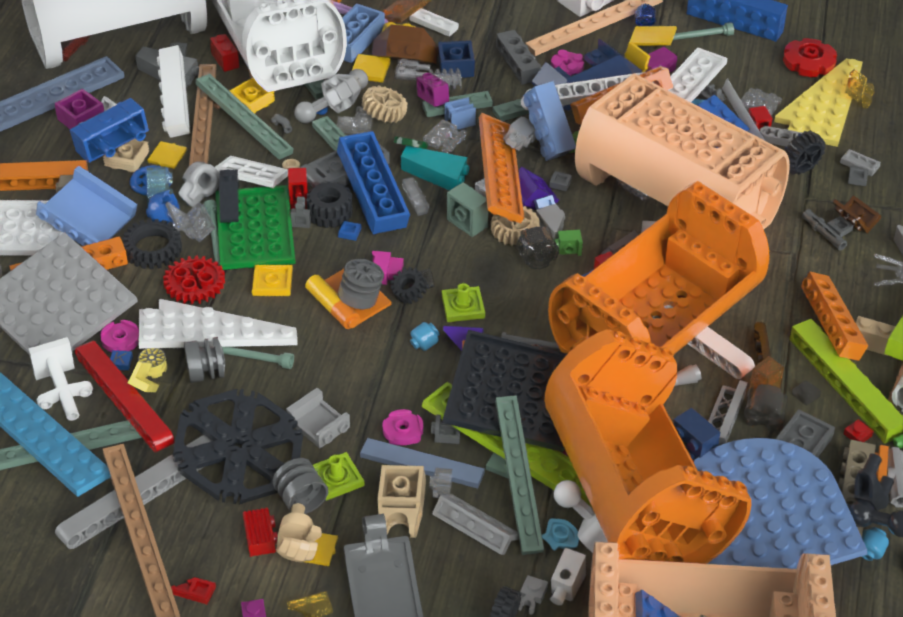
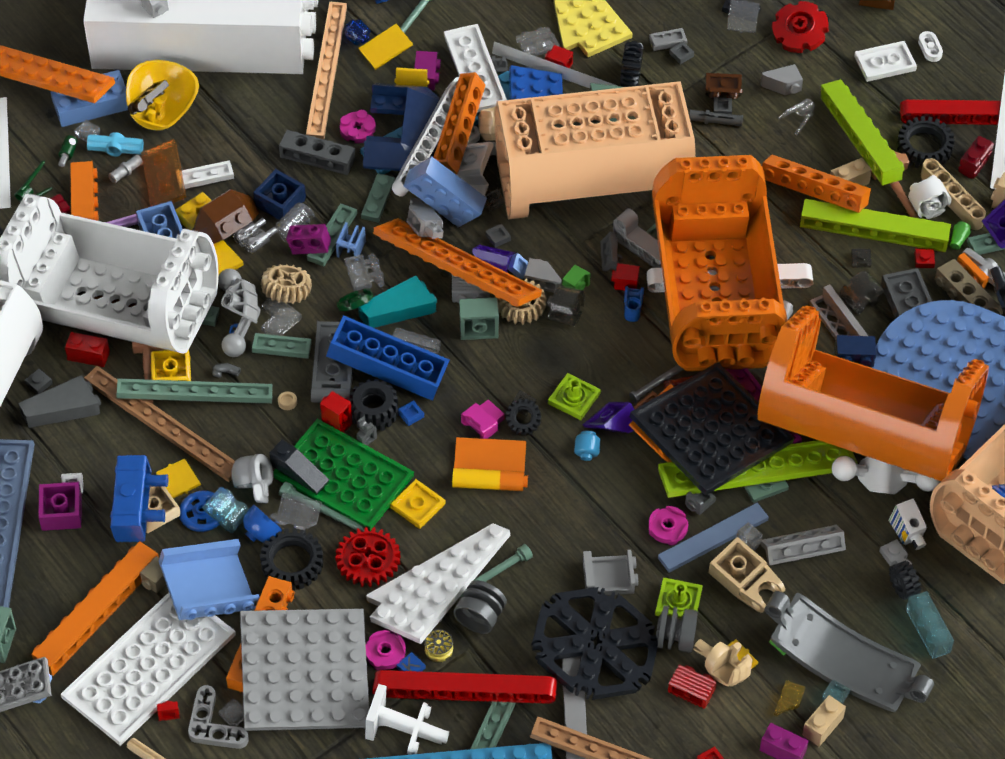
camera: 50 degrees left, 10 degrees up
light yellow panel [128,361,159,392] -> none
white brick [157,45,190,138] -> none
white piece [215,156,288,188] -> none
dark grey wheel [338,259,384,309] -> none
sand green plate [495,396,544,555] -> none
medium azure animal [542,519,579,551] -> none
clear orange brick [748,356,784,406] -> none
dark brown hinge [754,321,771,373] -> none
light grey beam [760,126,802,146] -> none

